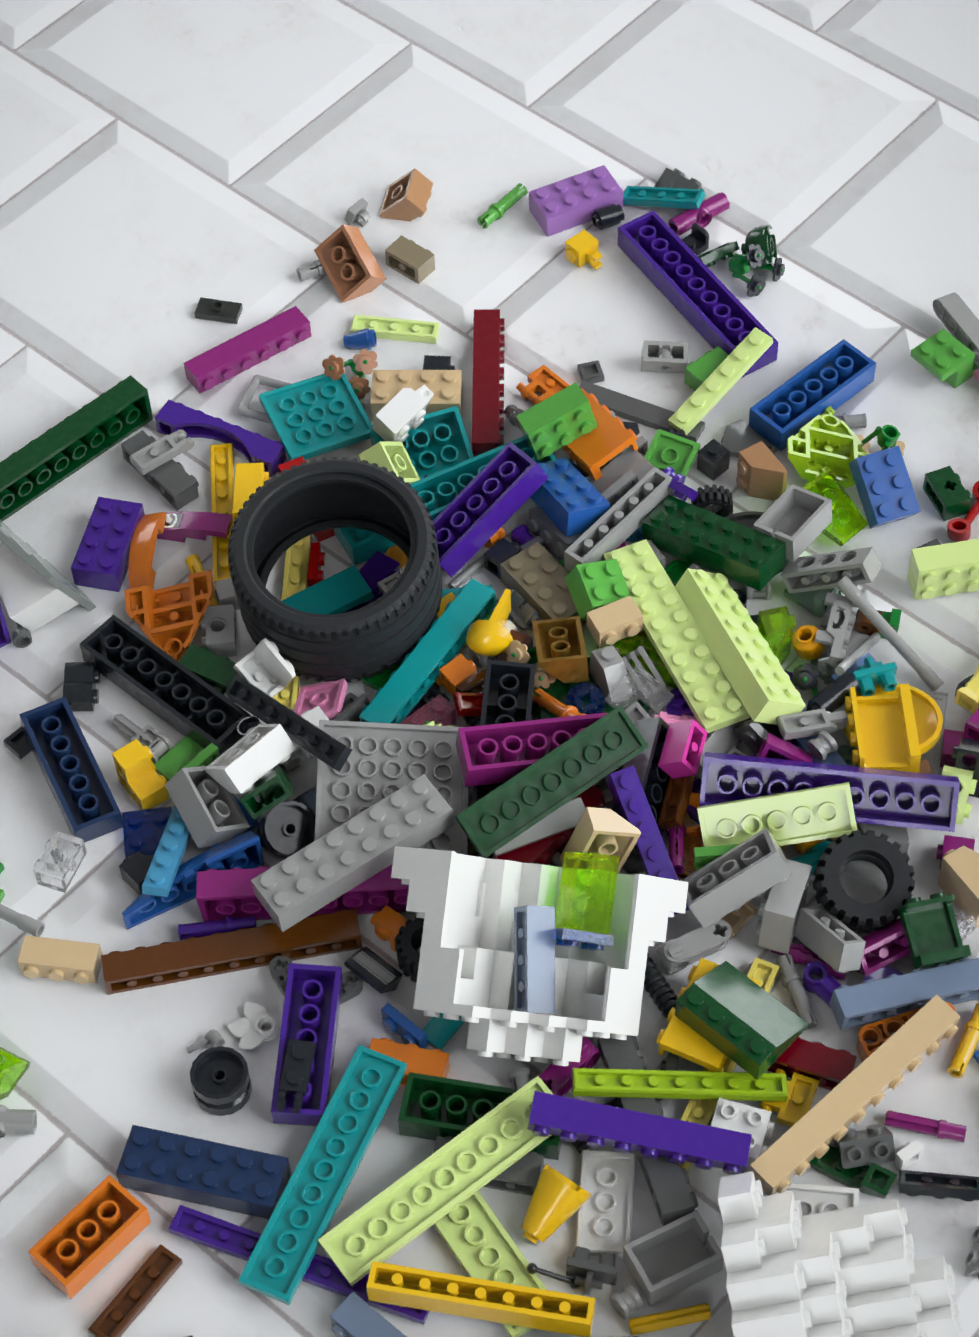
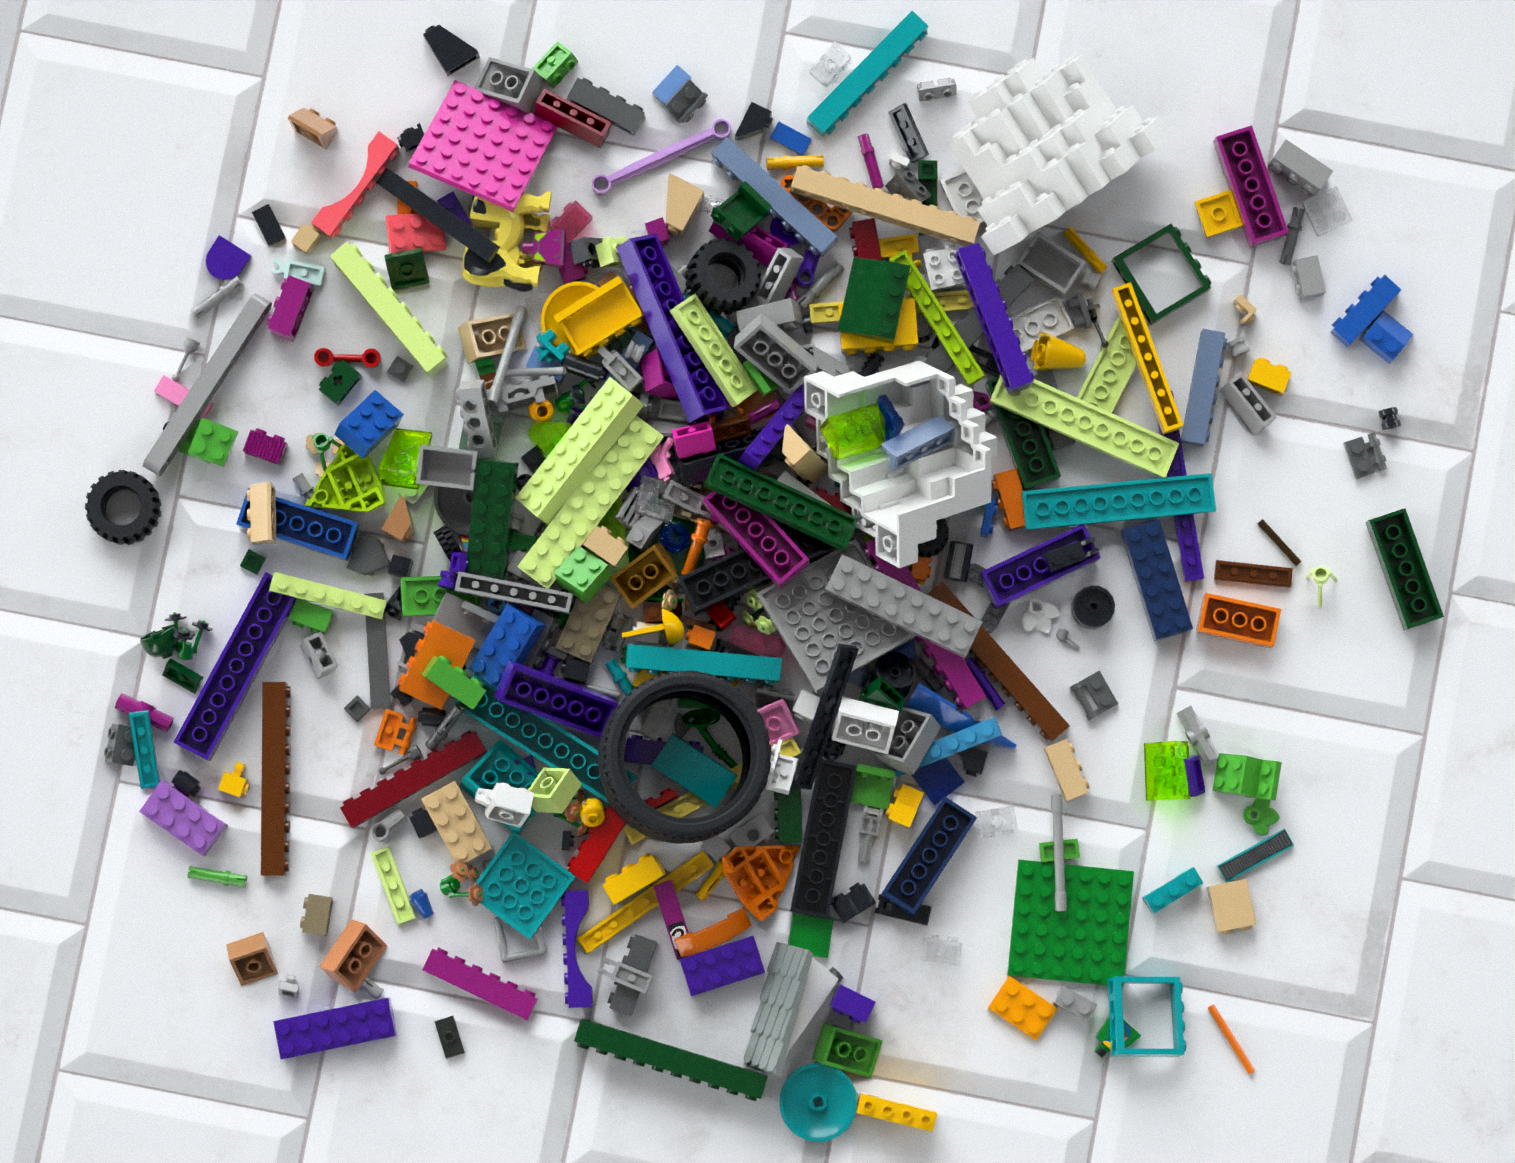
camera: 125 degrees left, 30 degrees up
black bracket [682,223,709,256] -> none
none -> black tyre [85,470,162,545]
none -> dark green tile [240,549,266,575]
none -> magenta brick [243,428,288,466]
none -> tan slope [247,482,277,544]
none -> reddish brown brick [261,682,291,876]
none -> dark purple brick [273,997,397,1060]
none -> light grey piece [372,808,409,842]
none -> dark grey hinge [379,744,423,775]
none -> tan slope [458,313,527,364]
none -> green slope [788,913,834,958]
none -> black tile [802,315,813,335]
none -> dark grey plate [1069,670,1118,721]

